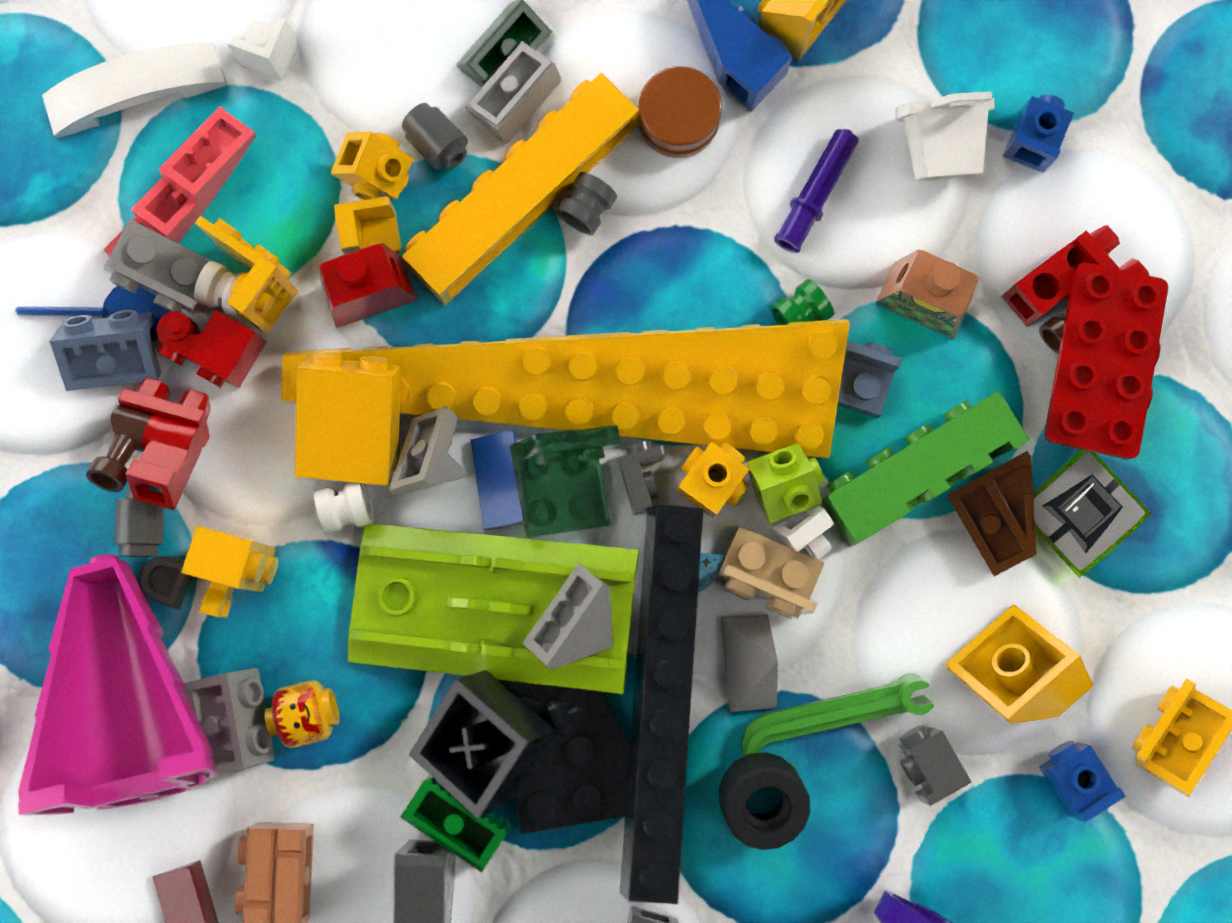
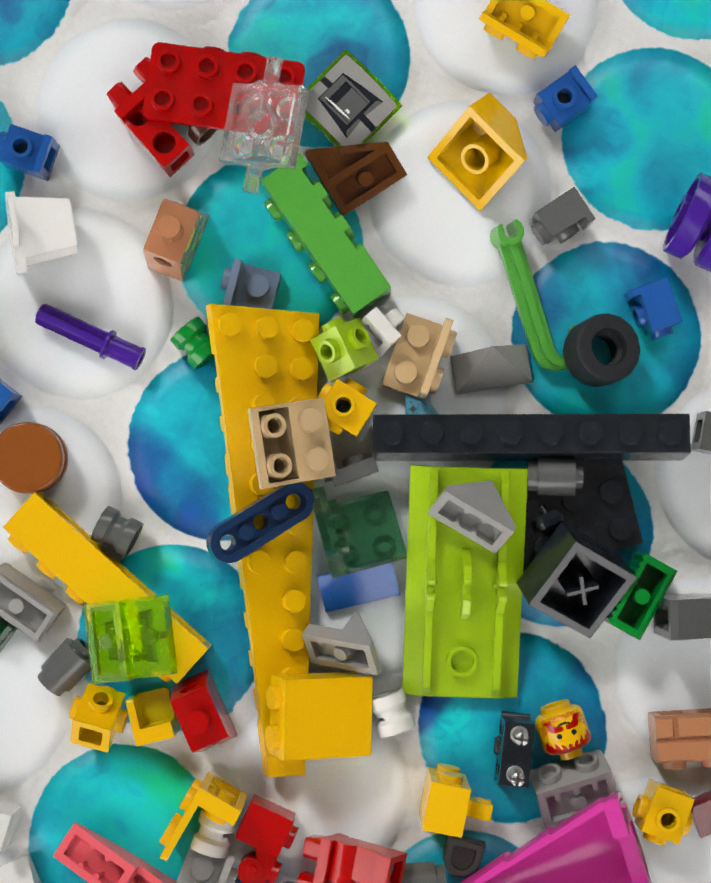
camera: 90 degrees left, 5 degrees up
none -> clear neon green slope [83,594,178,684]
none -> dark blue plate [206,482,315,563]
none -> clear plate [219,56,309,194]
none -> tan slope [248,397,336,489]
none -> black piece [494,711,535,788]
none -> dark grey brick [527,457,583,496]
none -> blue brick [624,277,683,341]
none -> yellow brick [632,778,695,846]

